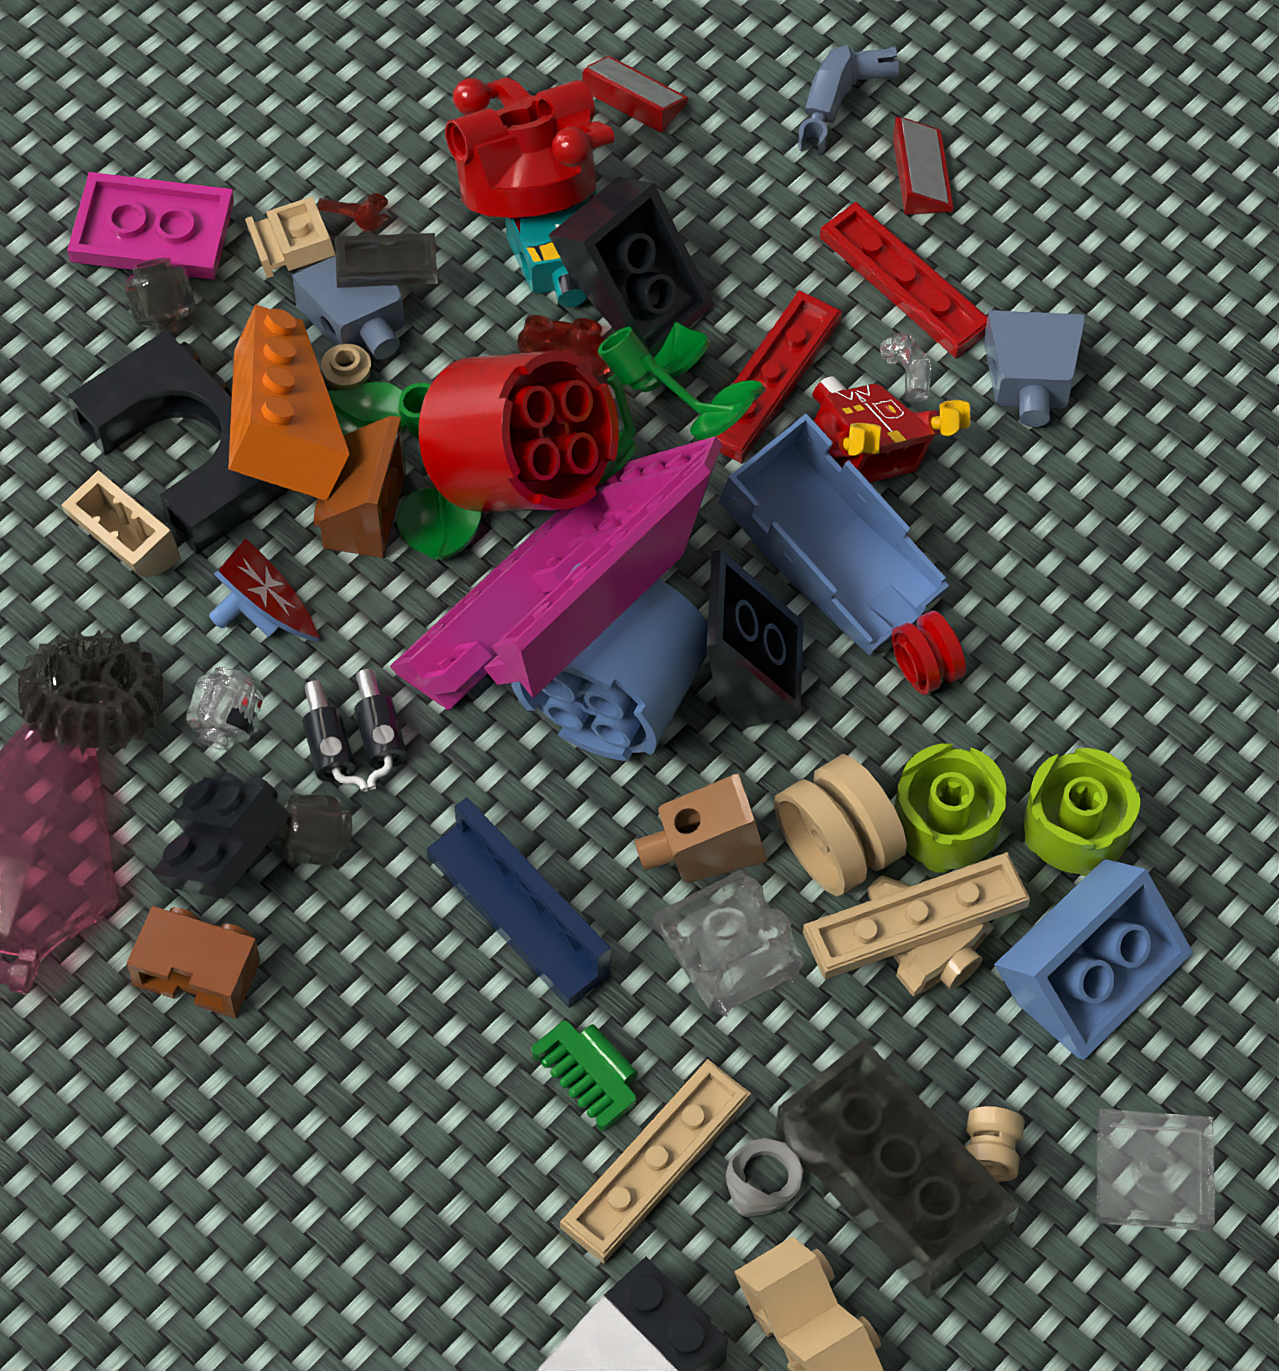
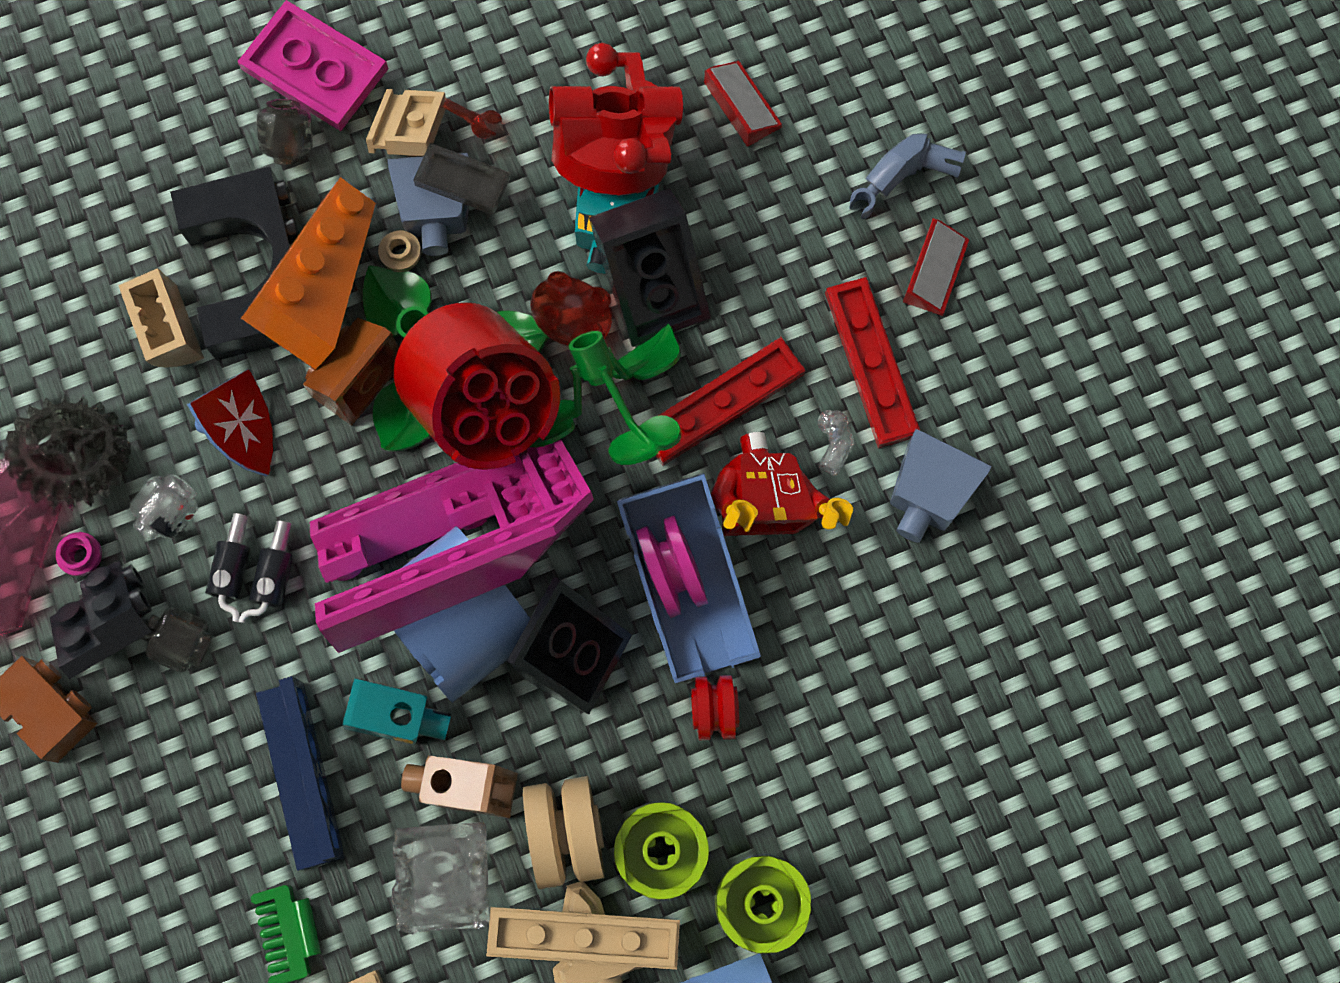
camera: 25 degrees right, 15 degrees up
none -> dark pink plate [56,532,102,576]
none -> teal torso [343,678,451,745]
none -> dark pink wheel [636,515,708,618]

